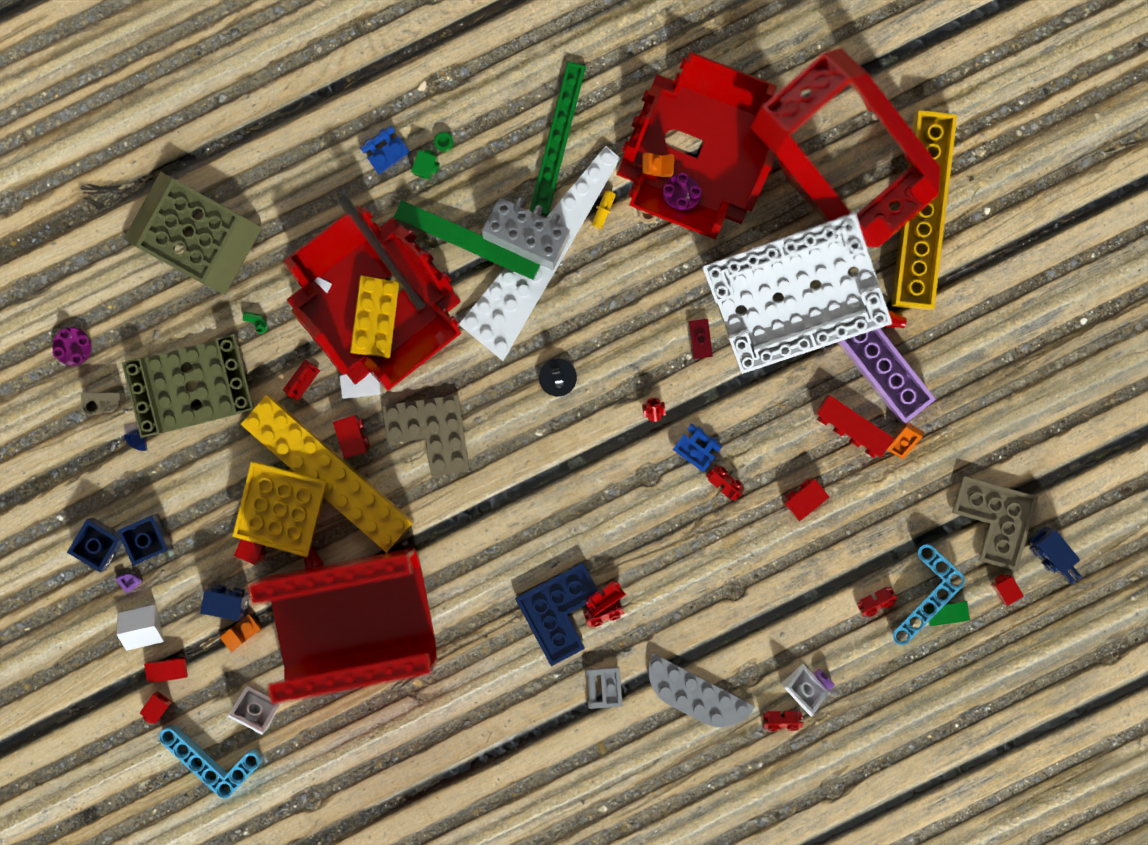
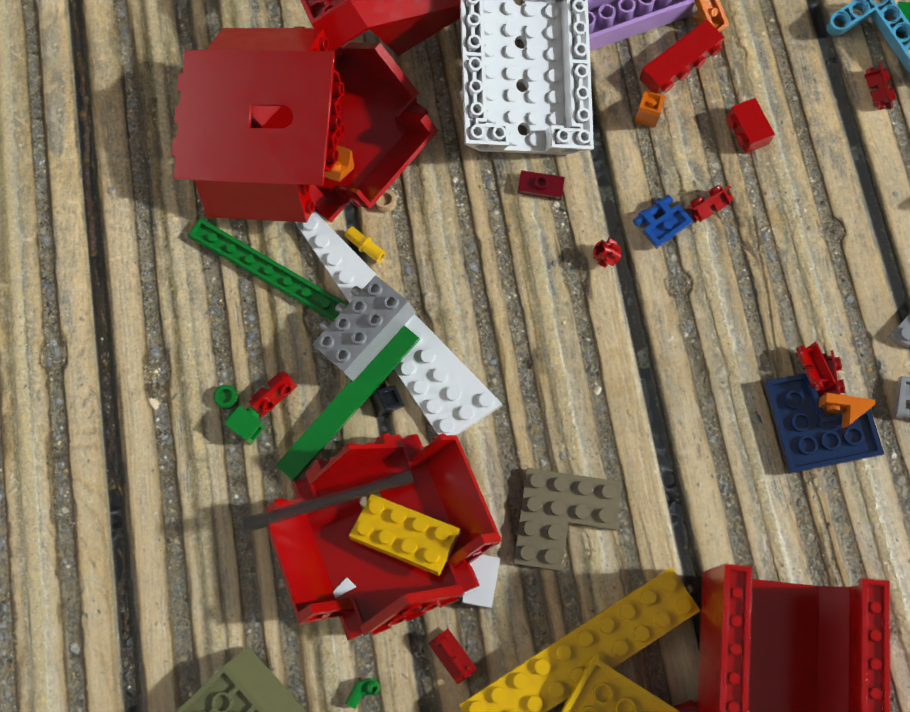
camera: 75 degrees left, 15 degrees down
red brick [333,415,370,459] -> none
blue plate [359,125,410,175] -> none
black tile [539,358,577,397] -> none
magenta dish [662,173,702,210] -> none
none -> red panel [171,28,345,223]
none -> red hinge [248,371,297,417]
none -> black slope [369,385,404,417]
none -> orange slope [635,90,665,128]
none -> orange slope [819,393,876,429]

